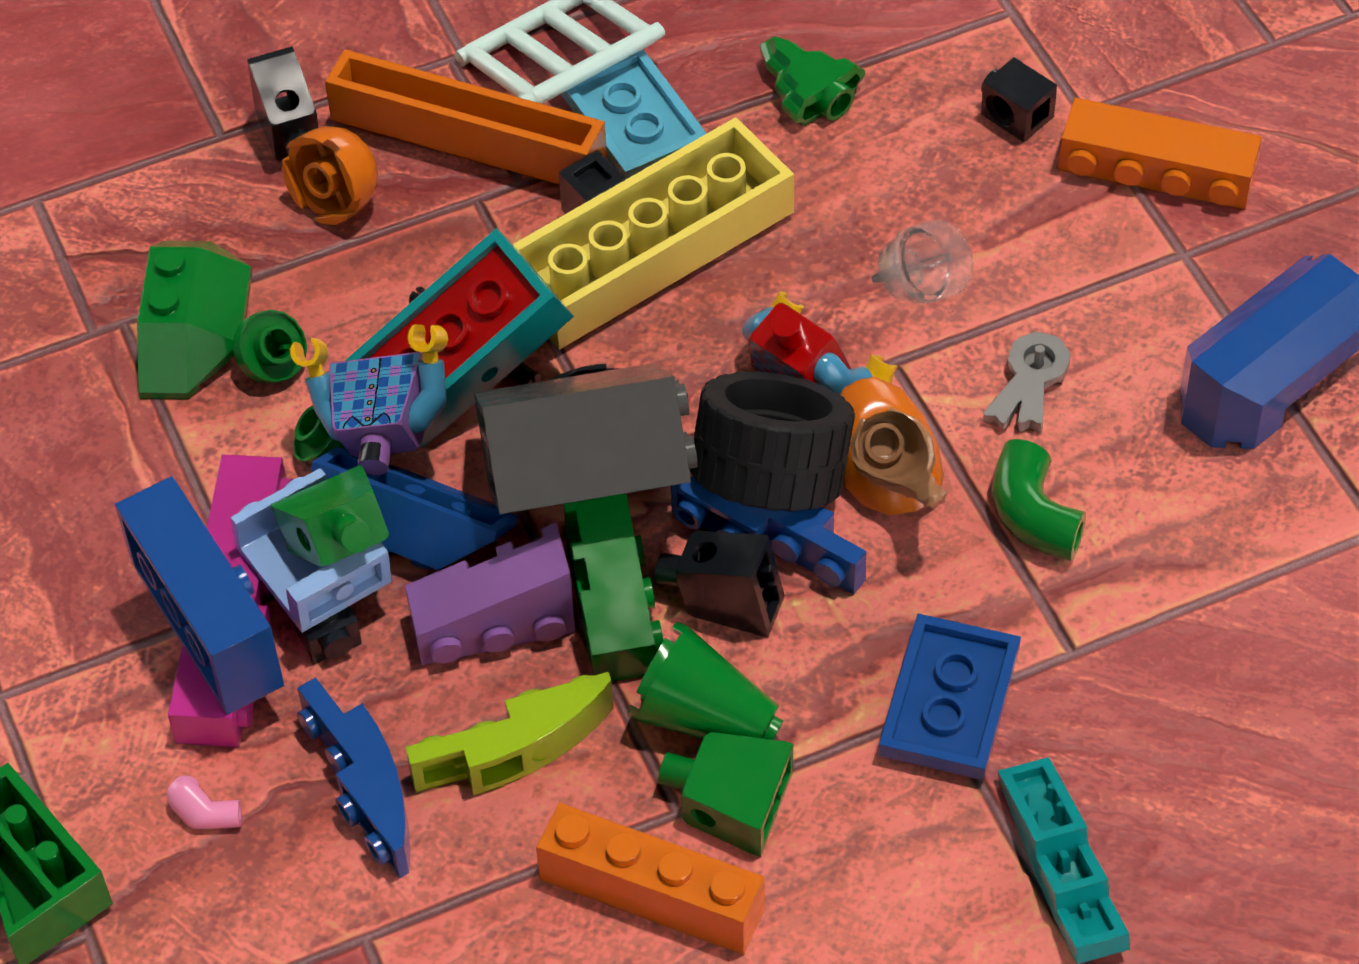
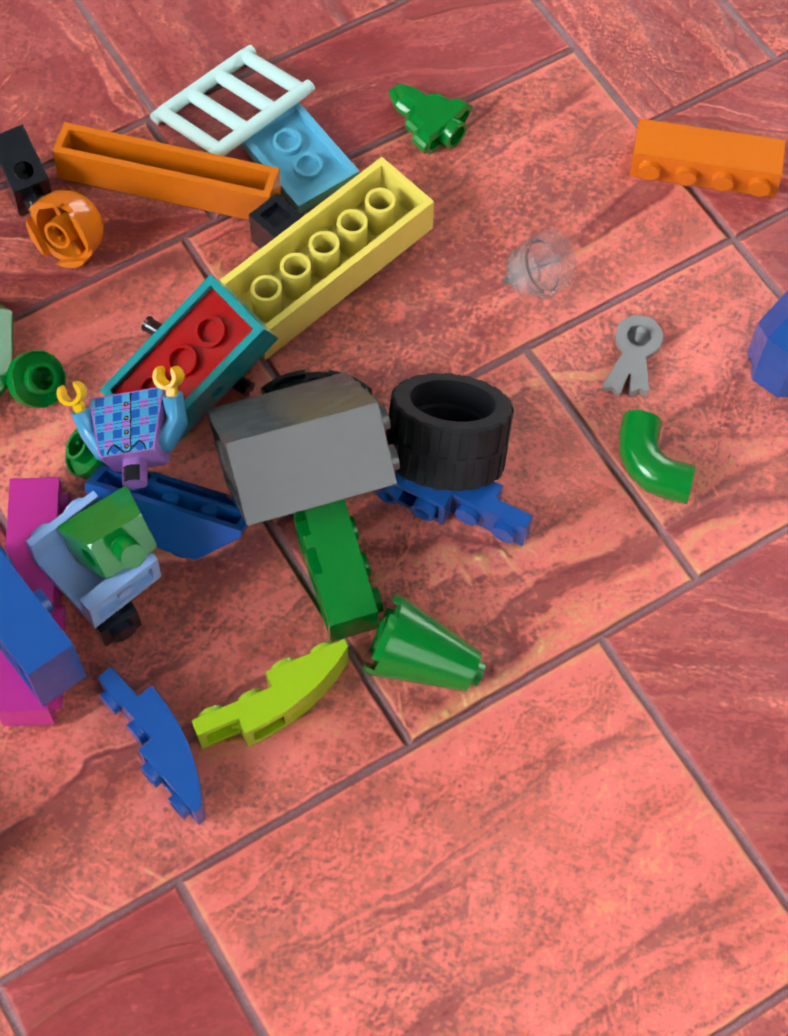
camera: 10 degrees left, 10 degrees up
bright pink arm [167,775,242,829] -> none
medium lavender wedge [405,523,576,665] -> none
orange brick [536,802,765,955] -> none
black torso [655,531,785,637] -> none
green torso [658,732,794,857] -> none
torso [742,291,898,394] -> none
hat [840,377,947,515] -> none
blue plate [878,613,1021,780] -> none
black brick [981,57,1057,142] -> none
teal slope [998,757,1130,964] -> none

